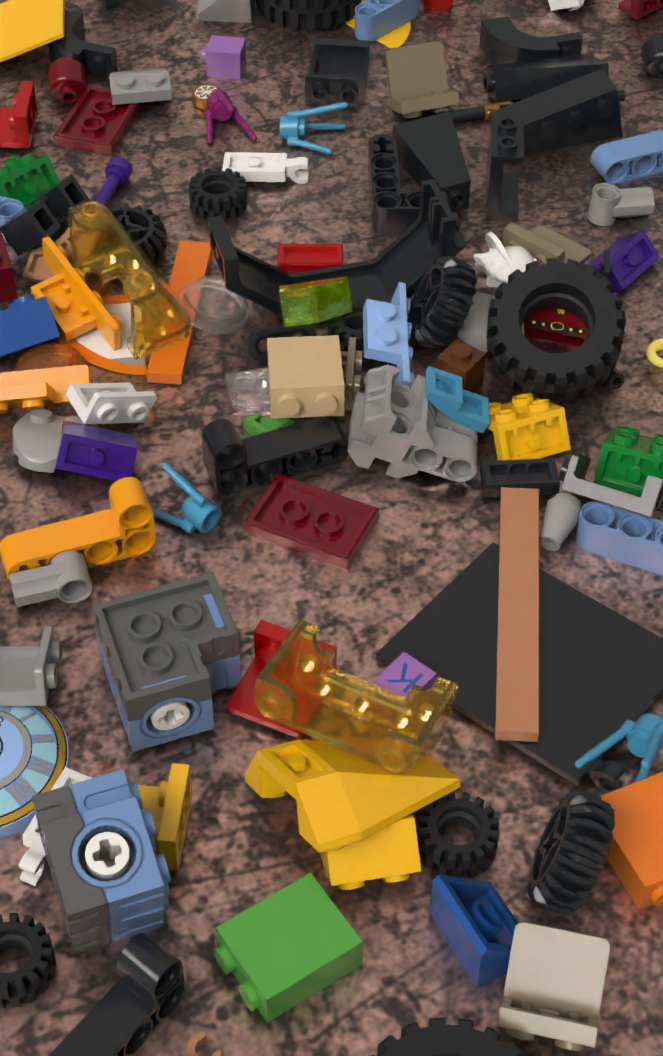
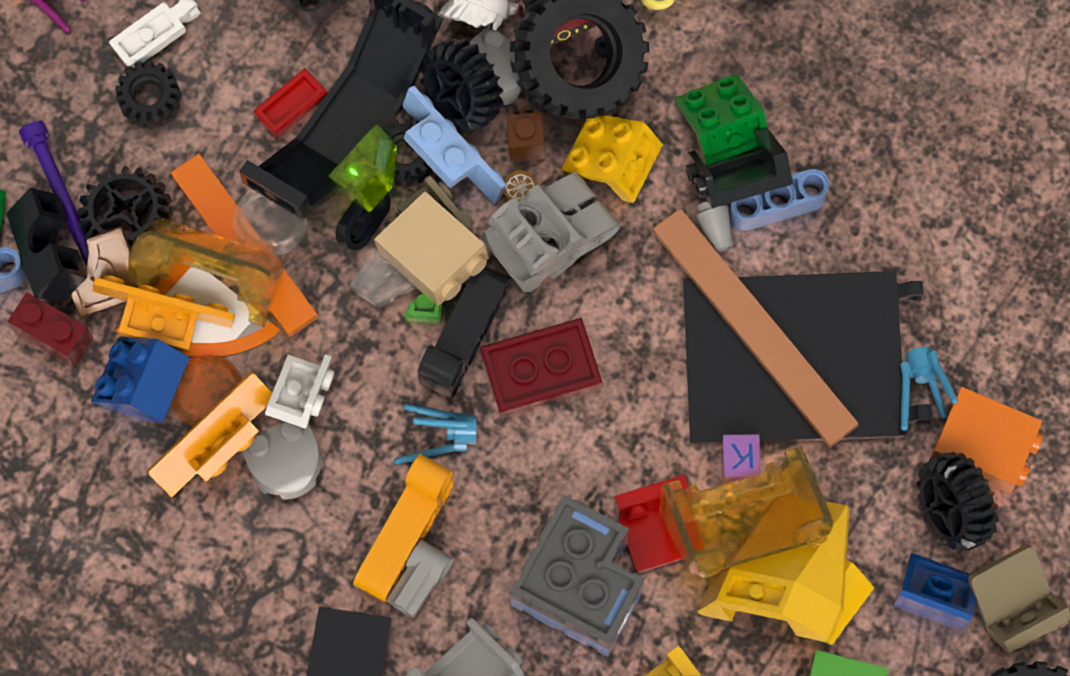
camera: 40 degrees left, 25 degrees up
dark purple panel [55,421,138,481] -> none
black tyre [417,791,500,879] -> none
dark azure slope [426,366,489,433] -> none
black plate [480,458,560,497] -> none

